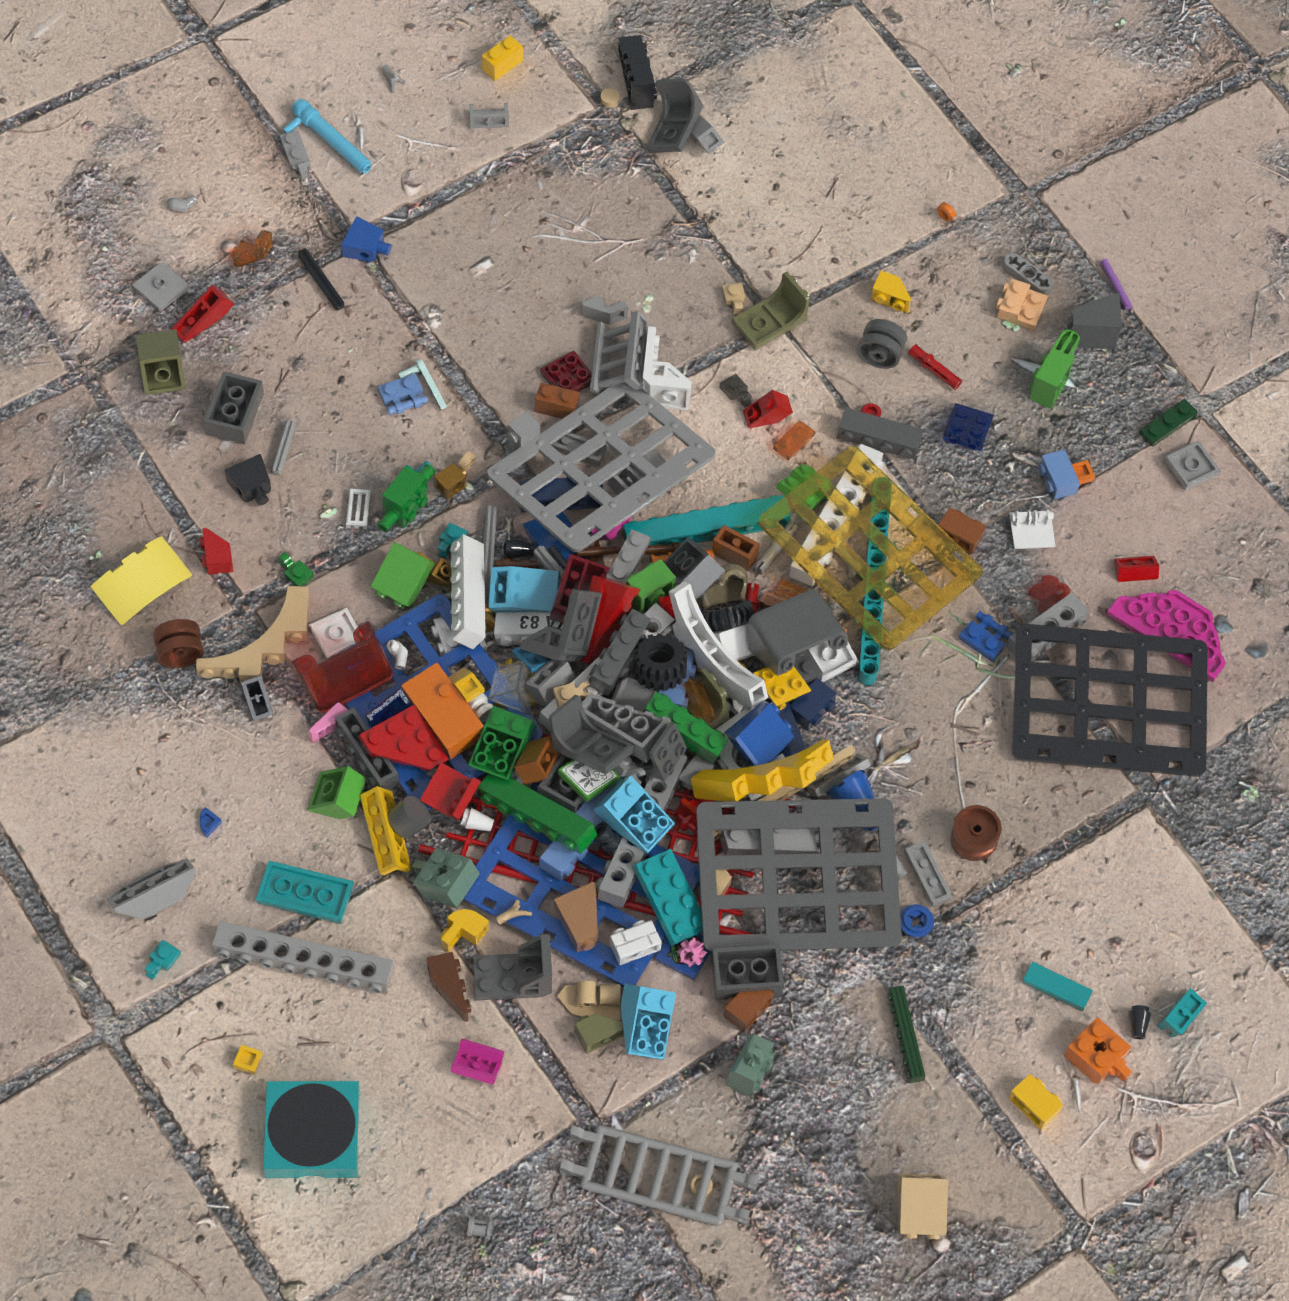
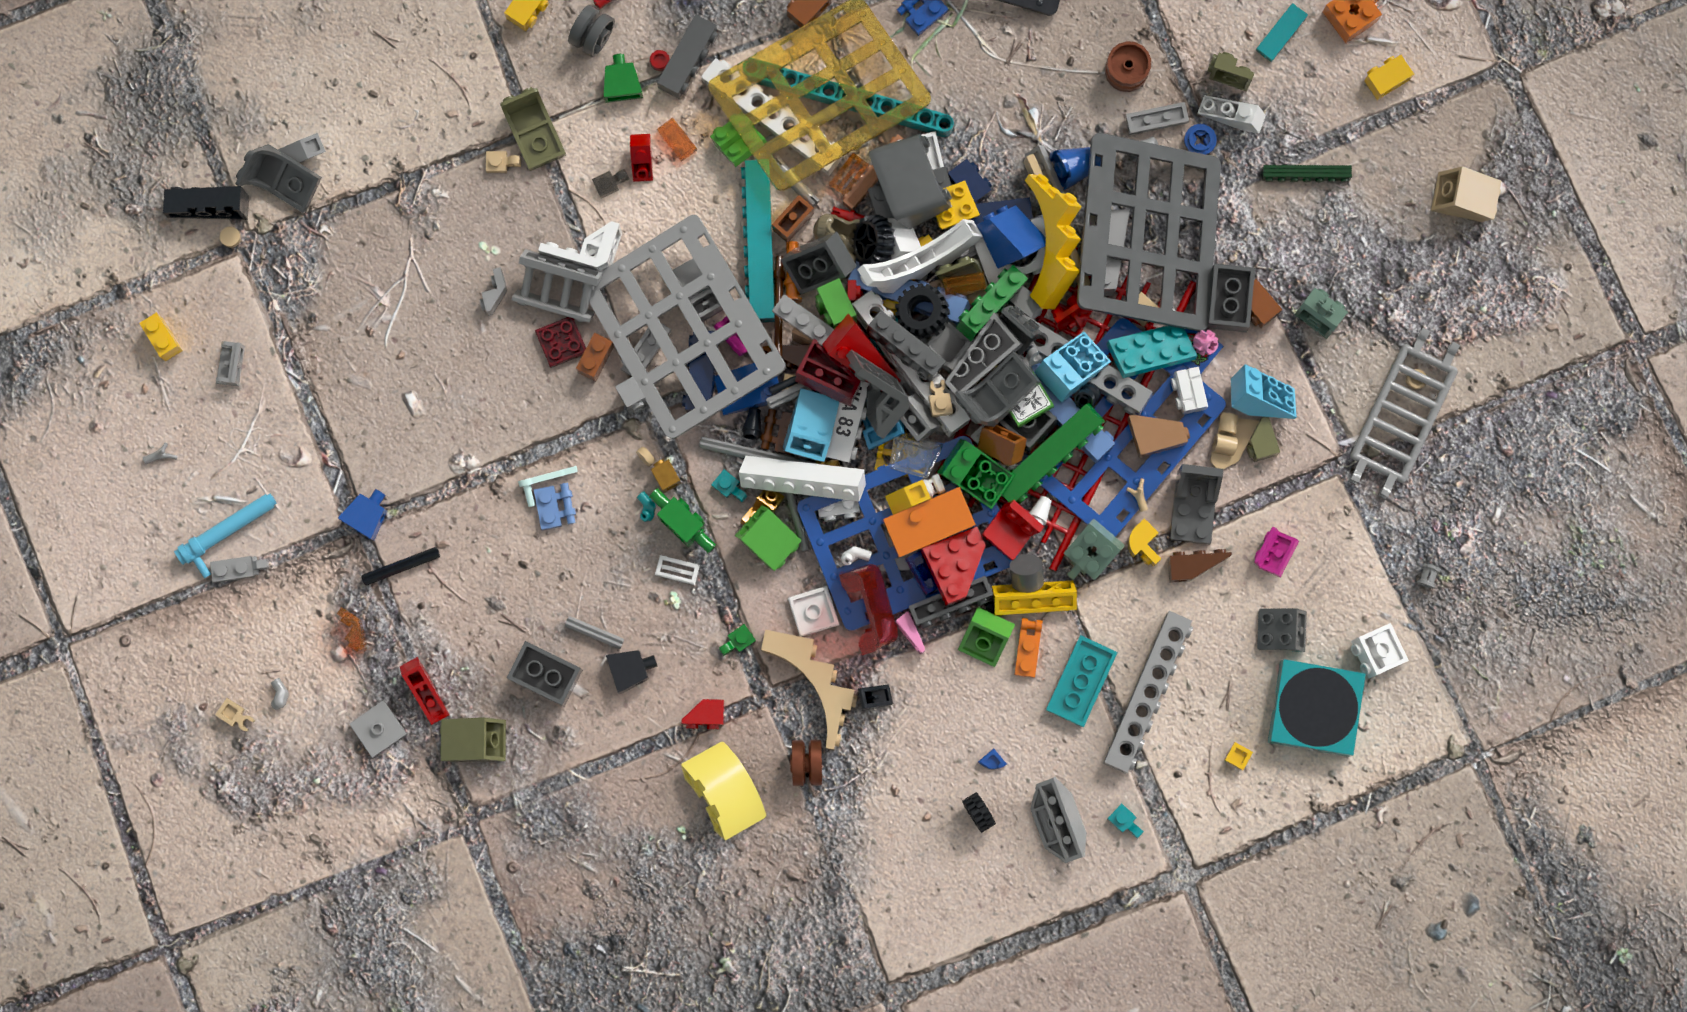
camera: 75 degrees left, 20 degrees up
none -> tan plate [215,698,255,732]
none -> green torso [604,53,643,103]
none -> black tyre [962,792,996,833]
none -> orange plate [1014,618,1043,678]
none -> white slope [1198,95,1266,133]
none -> olive plate [1207,52,1255,92]
none -> dark grey bracket [1257,608,1307,652]
none -> white plate [1351,623,1409,679]

